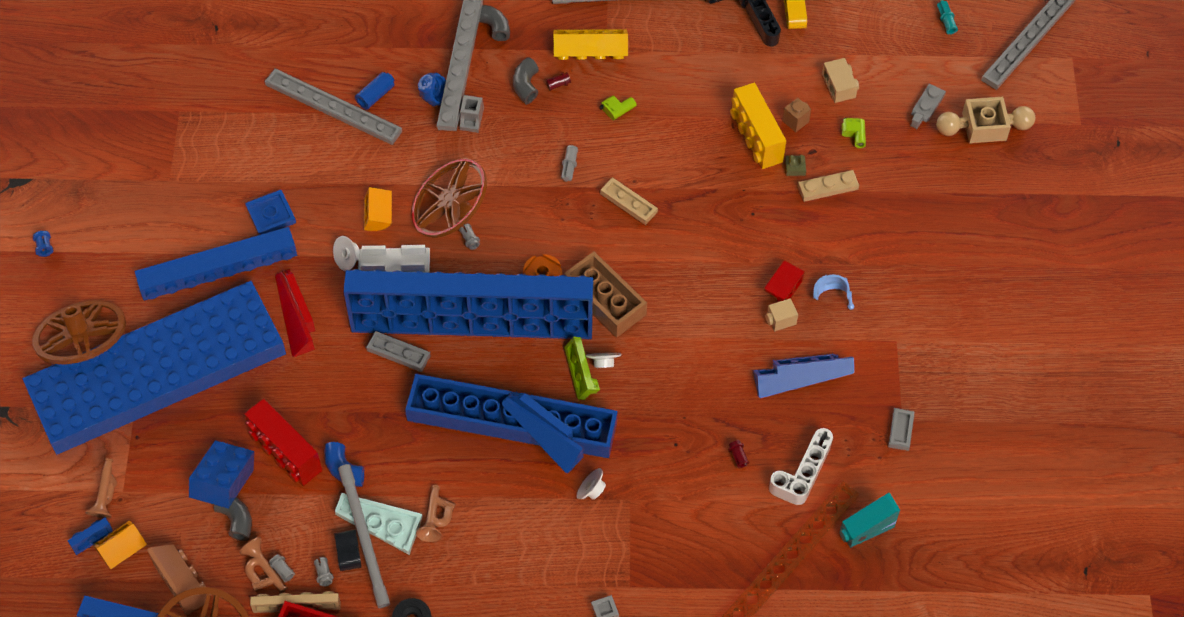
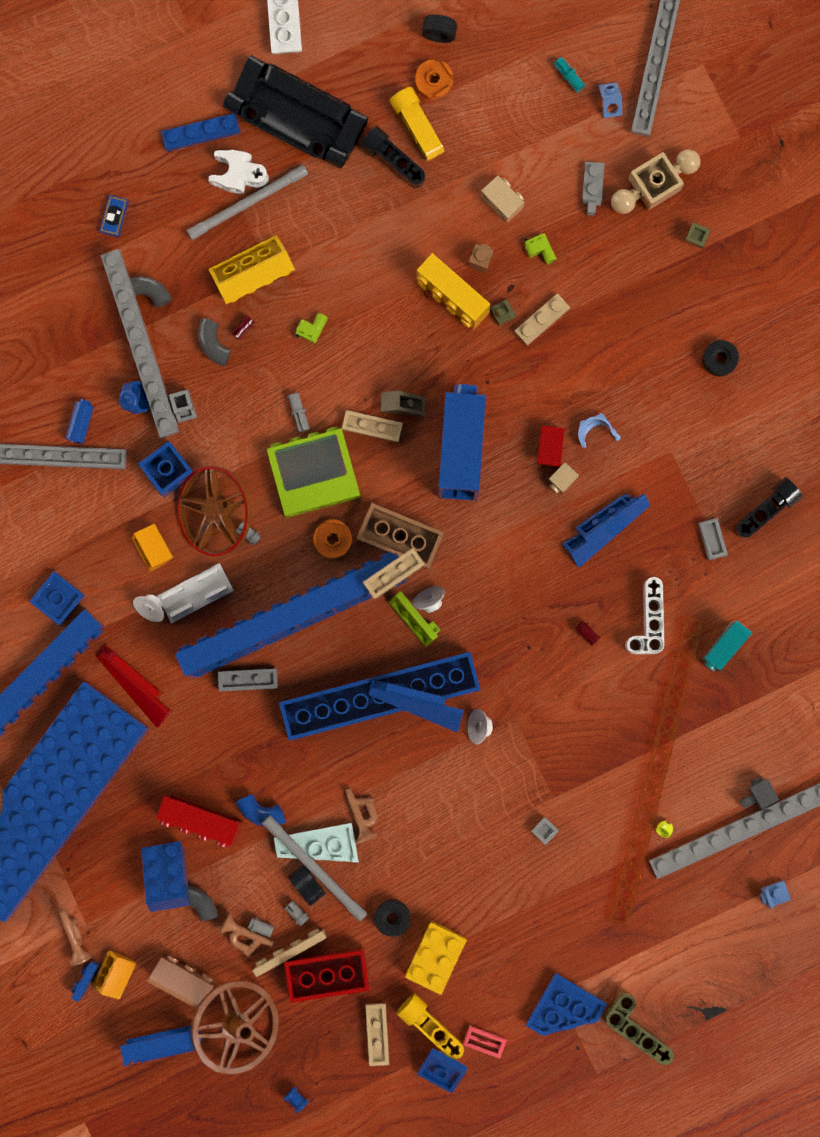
camera: 20 degrees left, 25 degrees up
none -> blue brick [138,441,193,498]
none -> panel [267,427,361,518]
none -> tan plate [363,548,425,600]
none -> dark tan slope [381,390,425,416]
none -> blue brick [438,384,486,501]
none -> medium blue bracket [598,82,622,118]
none -> olive tile [685,222,711,249]
none -> black tyre [702,340,739,377]
none -> black beam [734,477,803,538]

